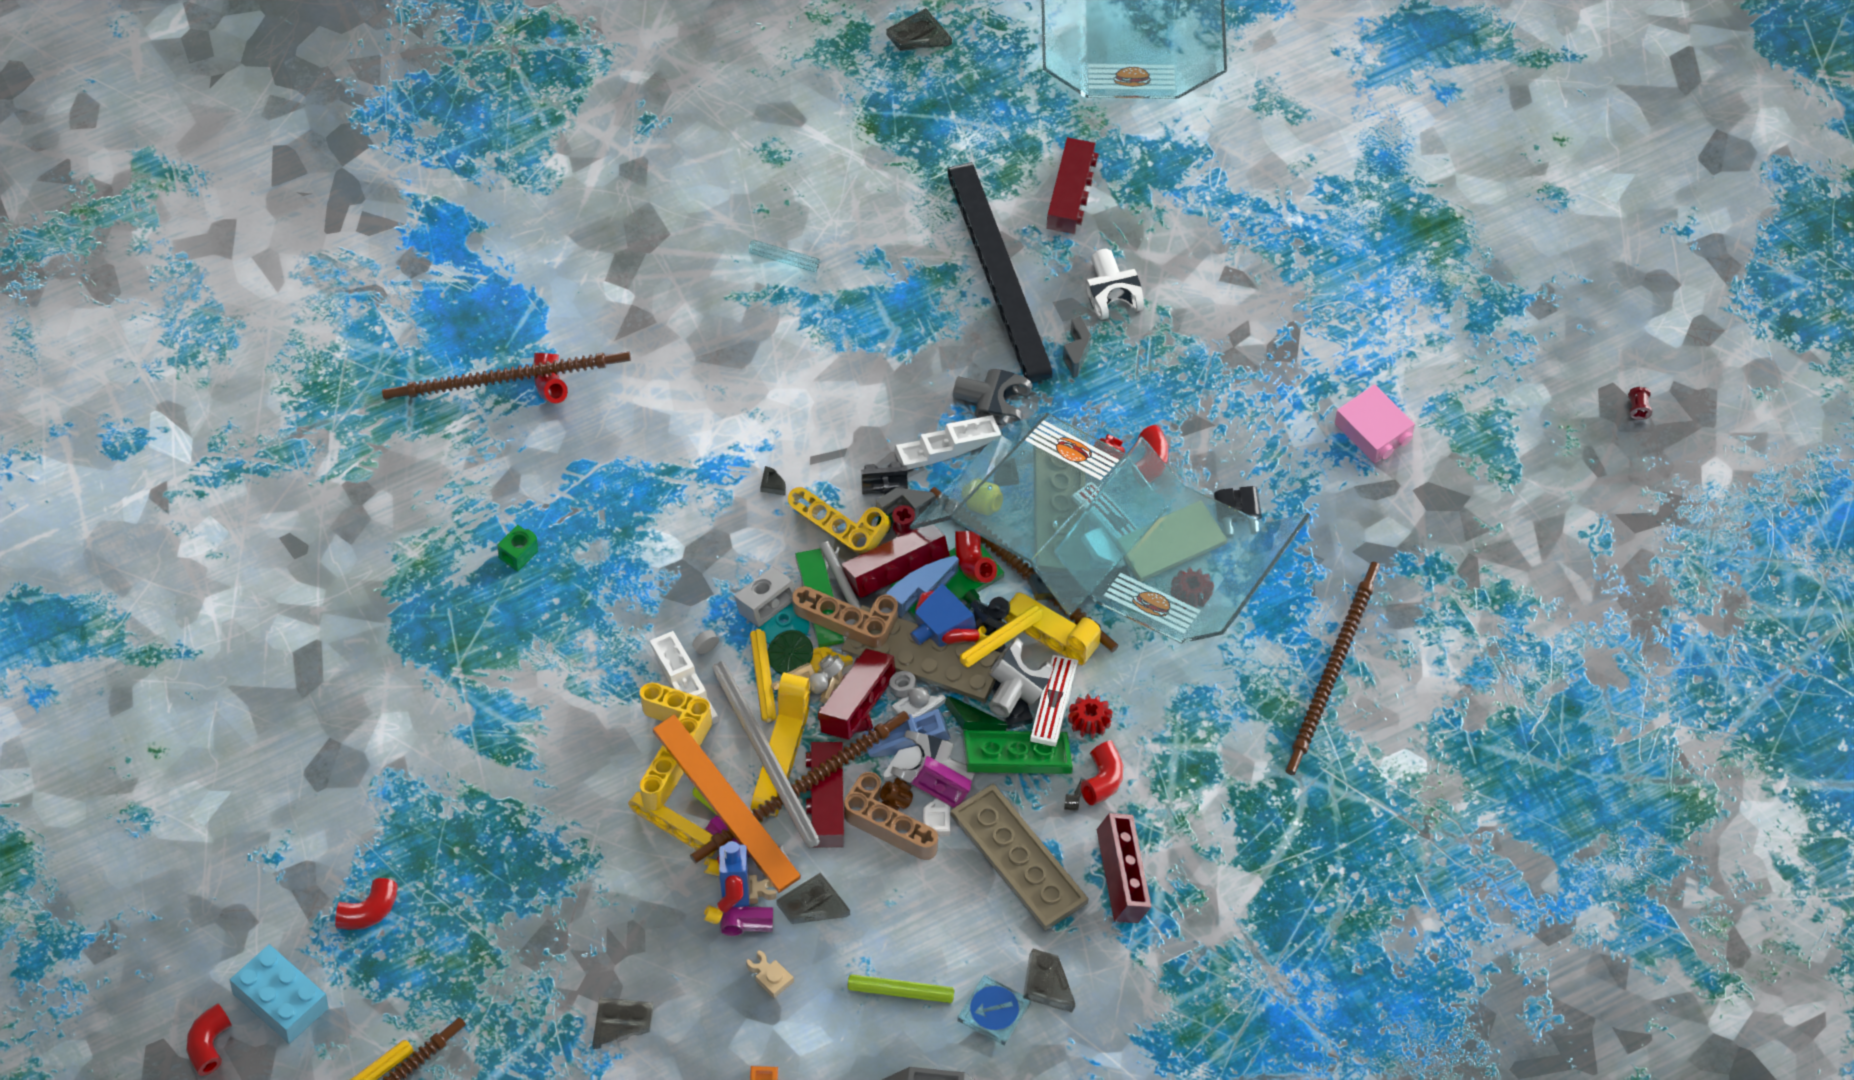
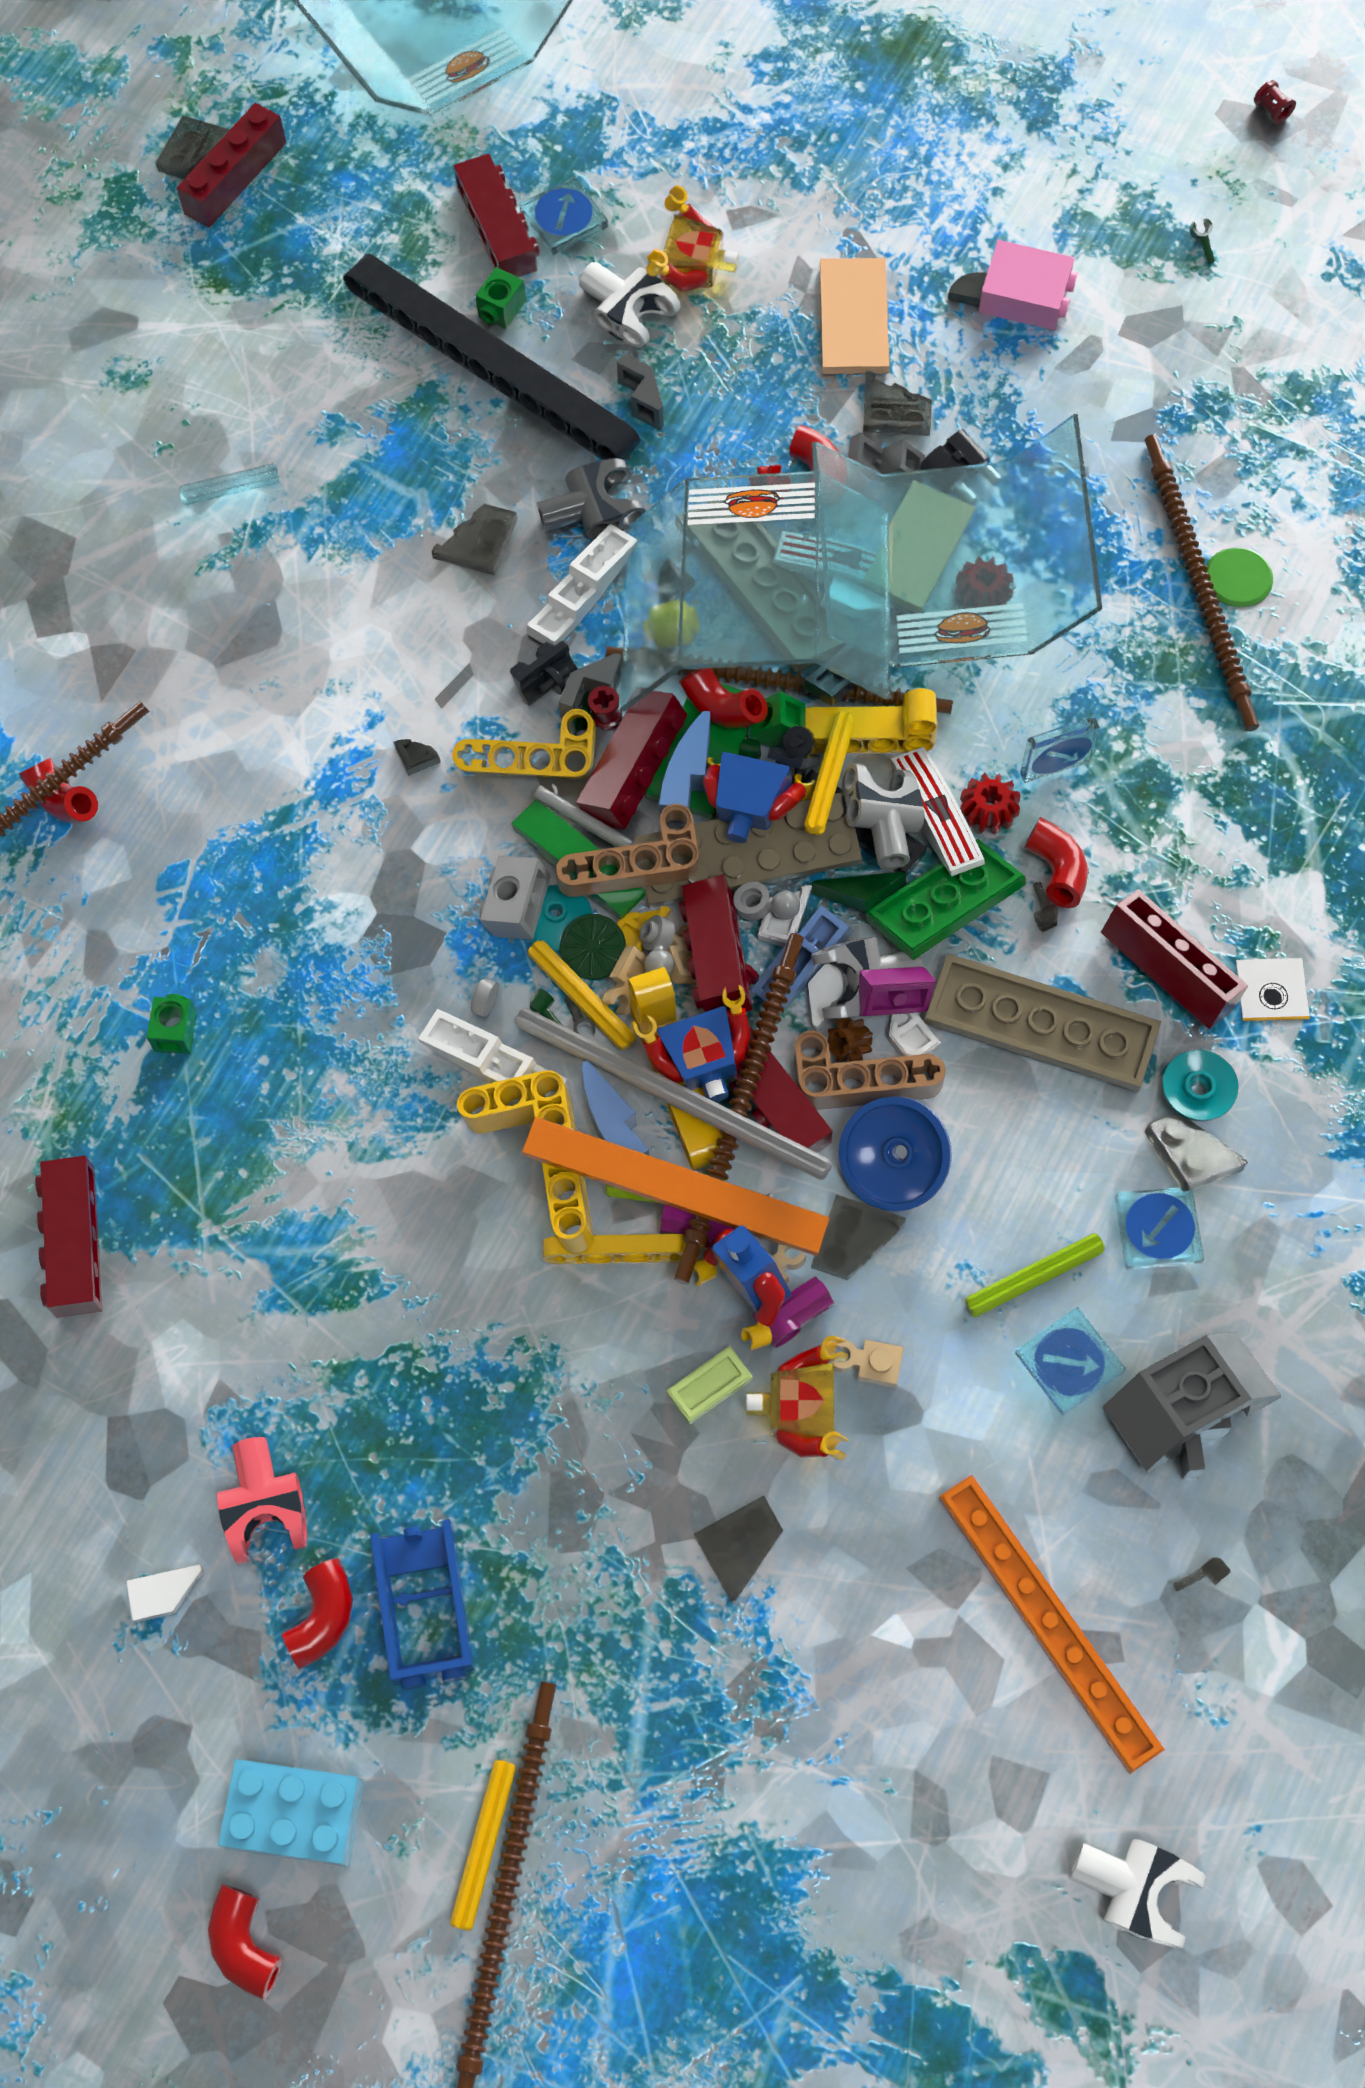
camera: 30 degrees left, 10 degrees up
none -> dark red brick [35,1155,103,1318]
none -> white tile [127,1564,204,1623]
none -> dark red brick [176,102,287,228]
none -> coral connector [217,1437,307,1565]
none -> blue door [370,1519,475,1690]
none -> clear smoke wing [431,503,518,575]
none -> green brick [475,267,526,329]
none -> tile [519,176,608,255]
none -> dark green hand [530,988,563,1026]
none -> clear smoke hand [564,996,596,1037]
none -> medium blue slope [581,1060,649,1155]
none -> torso [631,985,750,1102]
none -> torso [646,185,739,292]
none -> yellowish green tile [666,1346,753,1425]
none -> torso [746,1336,849,1461]
none -> green brick [750,691,806,747]
none -> light nougat tile [820,258,889,374]
none -> blue dish [839,1096,952,1211]
none -> dark grey slope [847,433,925,485]
none -> clear smoke wing [863,371,932,436]
none -> pearl dark grey tile [948,272,987,306]
none -> clear light blue tile [1015,1307,1126,1416]
none -> clear light blue tile [1020,717,1100,783]
none -> teal dish [1162,1050,1239,1122]
none -> dark green hand [1189,218,1215,264]
none -> bright green piece [1206,547,1274,607]
none -> white sticker [1236,958,1310,1021]

